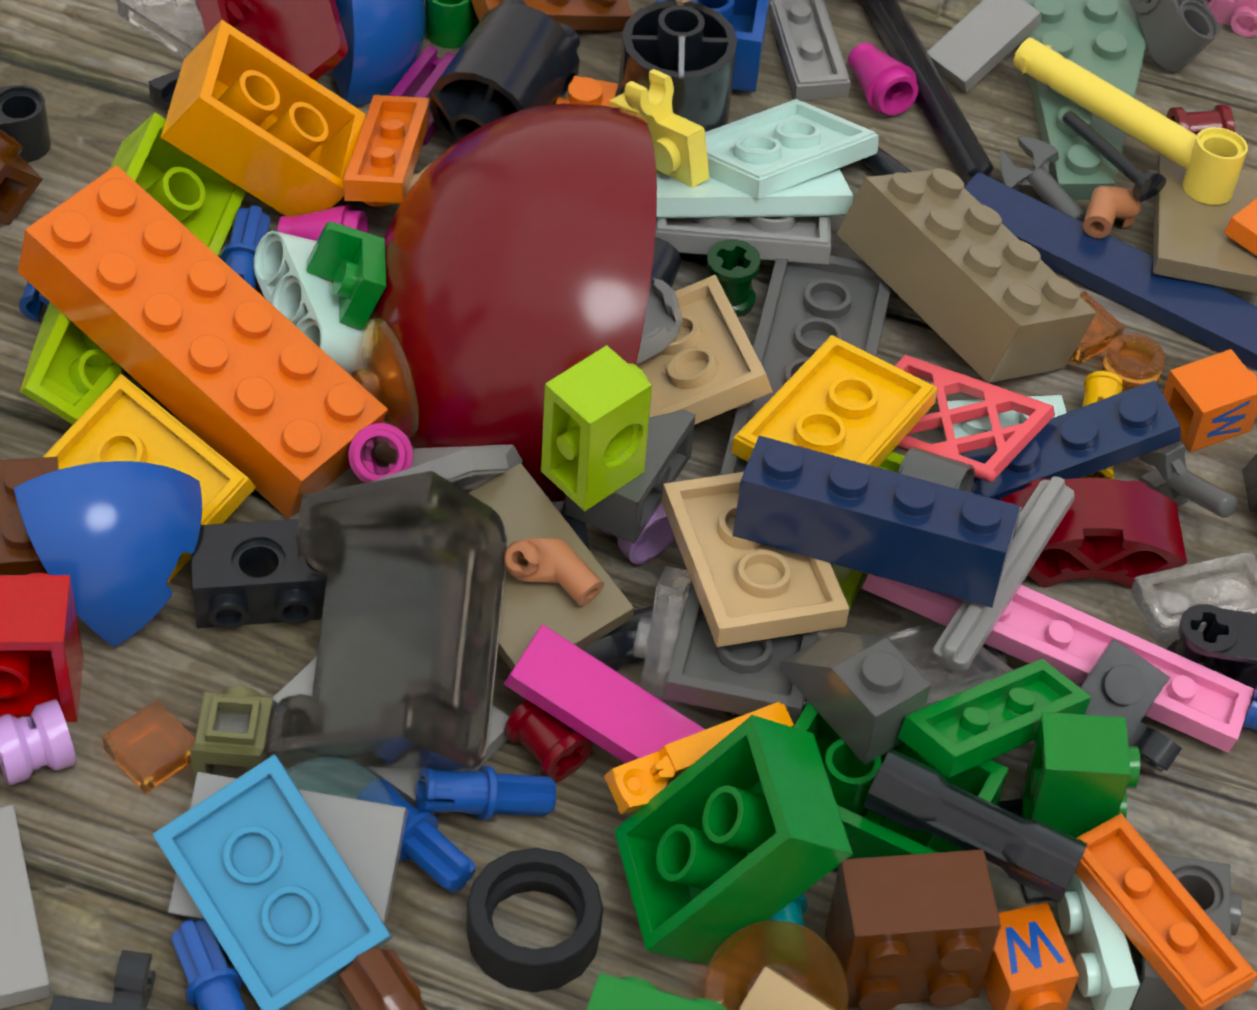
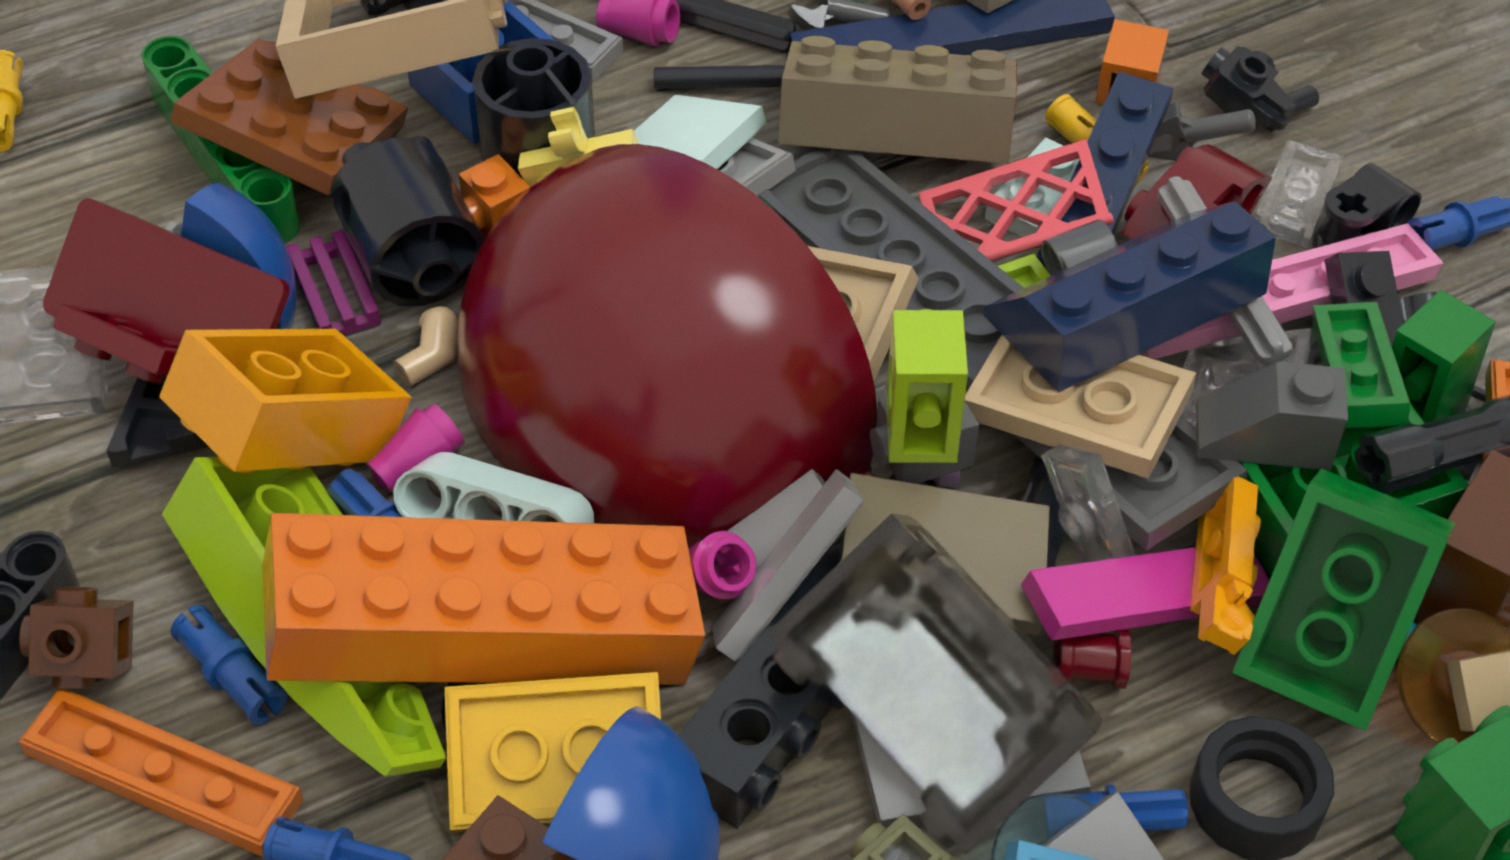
camera: 45 degrees left, 0 degrees up
green bracket [307,222,386,330] -> none
orange plate [343,95,431,207] -> none
clear orange dish [352,318,419,439] -> none
blue axle [416,766,556,821] -> none
nougat arm [503,538,604,606] -> none
light aqua tile [705,99,879,200] -> none
yellow tile [731,335,938,467] -> none
clear orange tile [1102,334,1166,391] -> none

